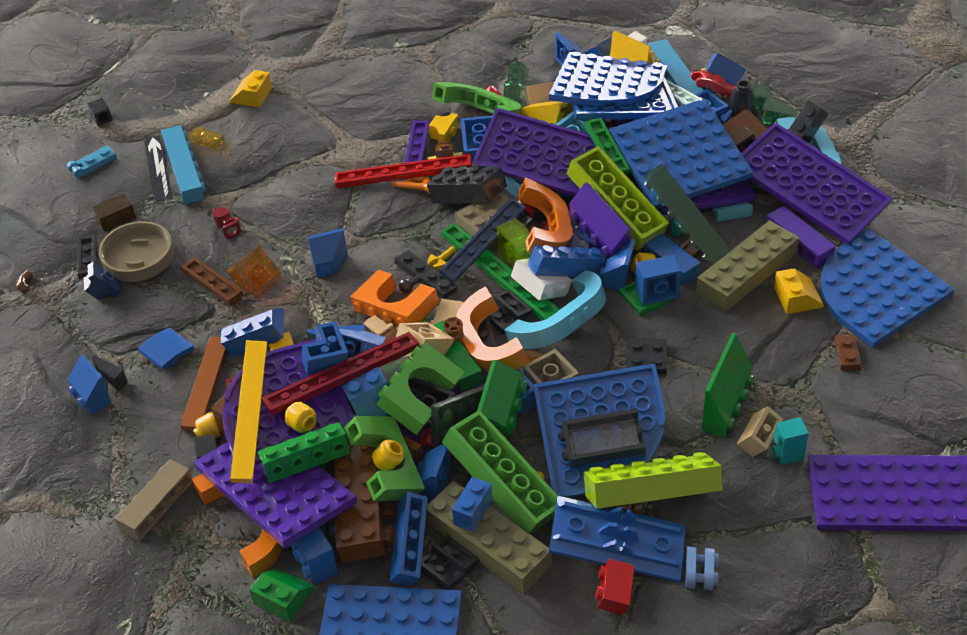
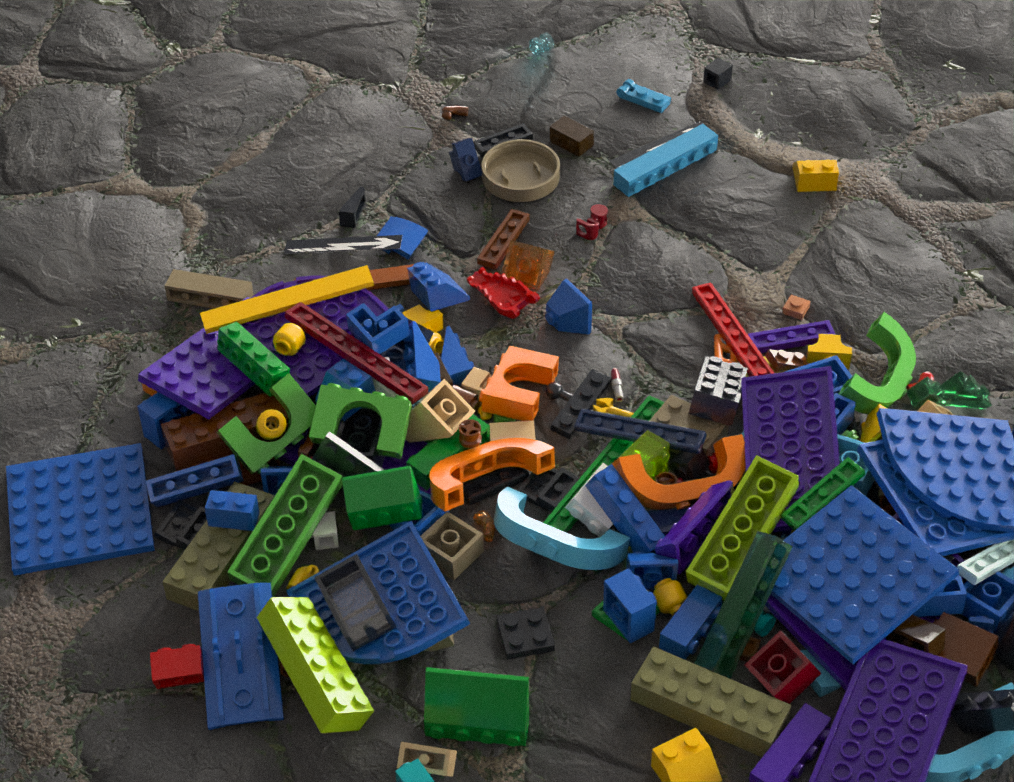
camera: 70 degrees right, 0 degrees up
blue slope [67,355,112,414] -> none
clear yellow plate [187,126,225,150] -> none
green slope [249,568,315,622] -> none
medium blue brick [685,546,719,590] -> none
none -> black sticker [284,235,403,254]
none -> red animal [467,267,540,319]
none -> light grey piece [611,368,624,402]
none -> dark red brick [745,630,822,704]
none -> nougat plate [782,295,811,320]

